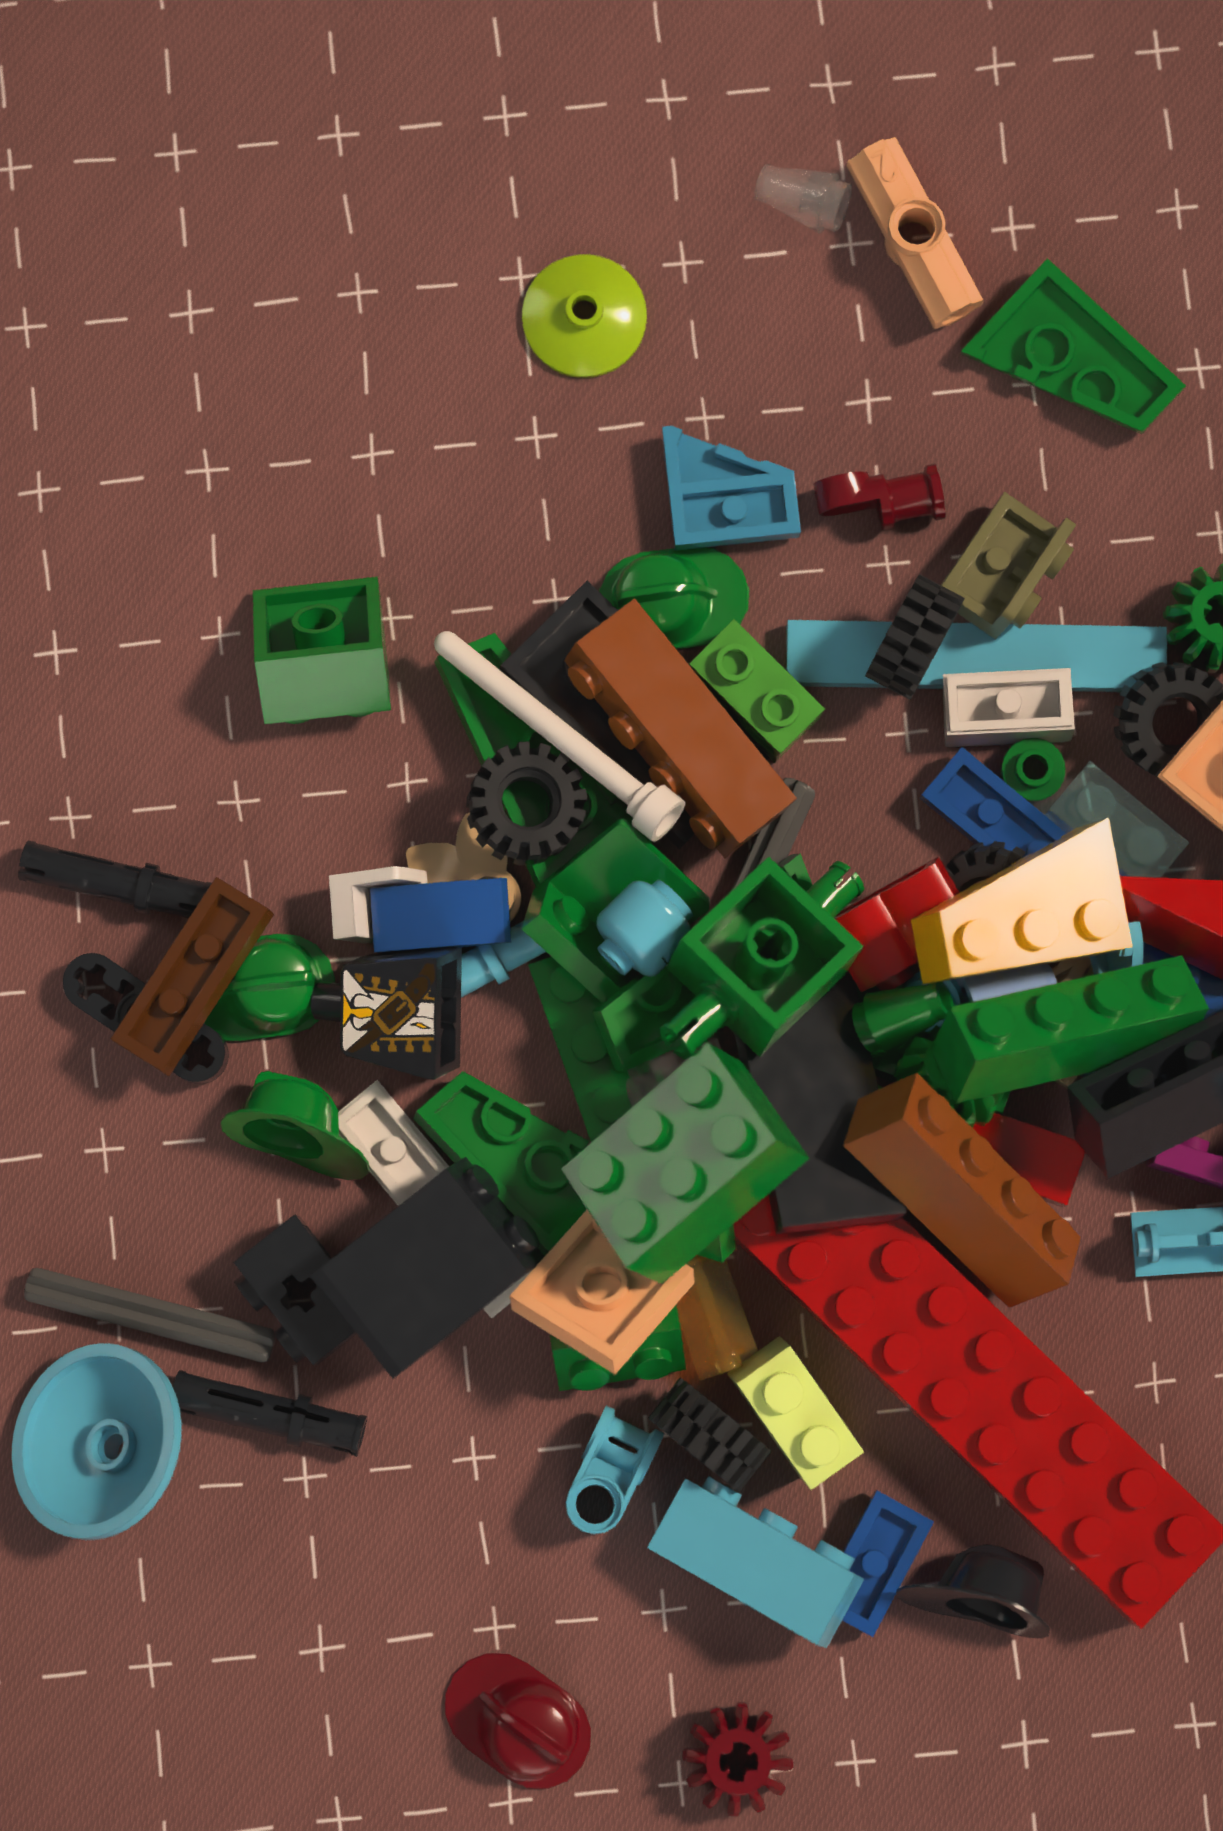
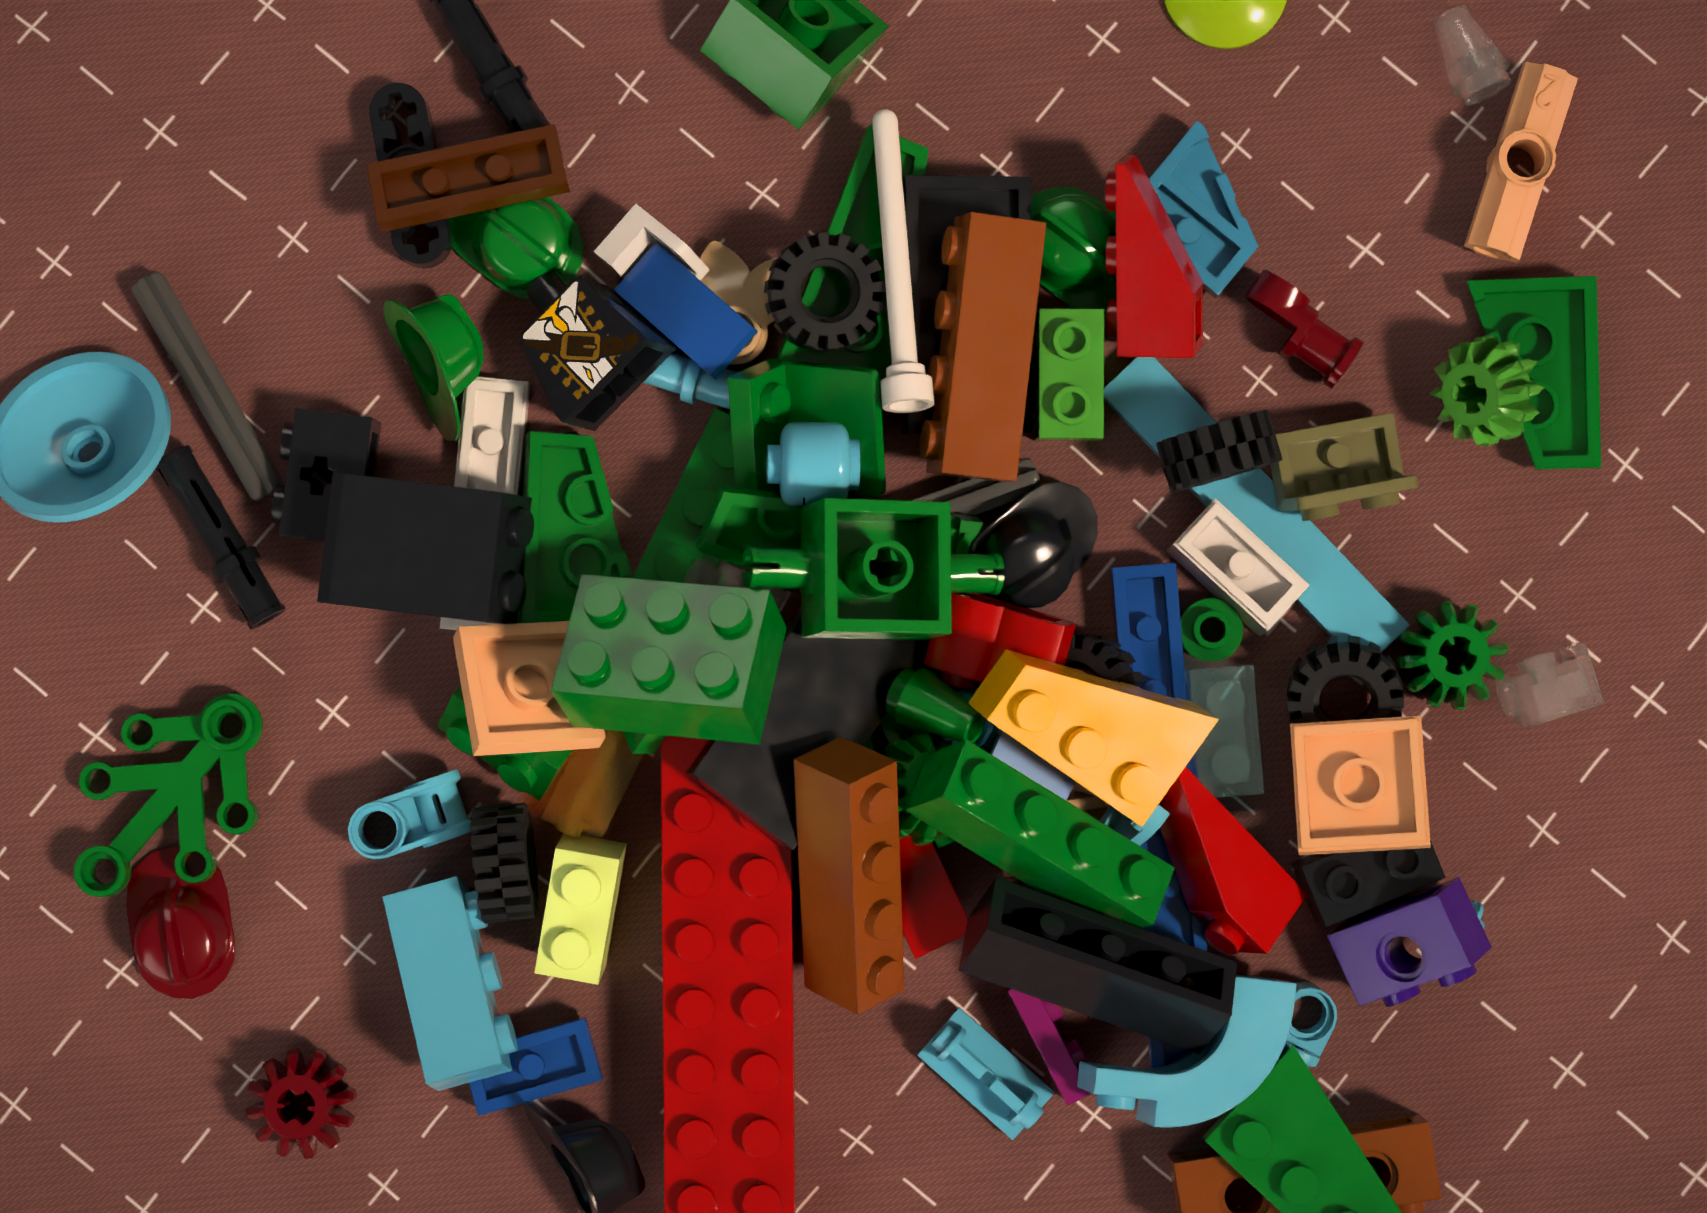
camera: 45 degrees right, 5 degrees up
none -> green plant [74,694,263,897]
none -> black piece [968,481,1098,609]
none -> red slope [1105,154,1203,358]
none -> bright green gear [1429,335,1545,446]

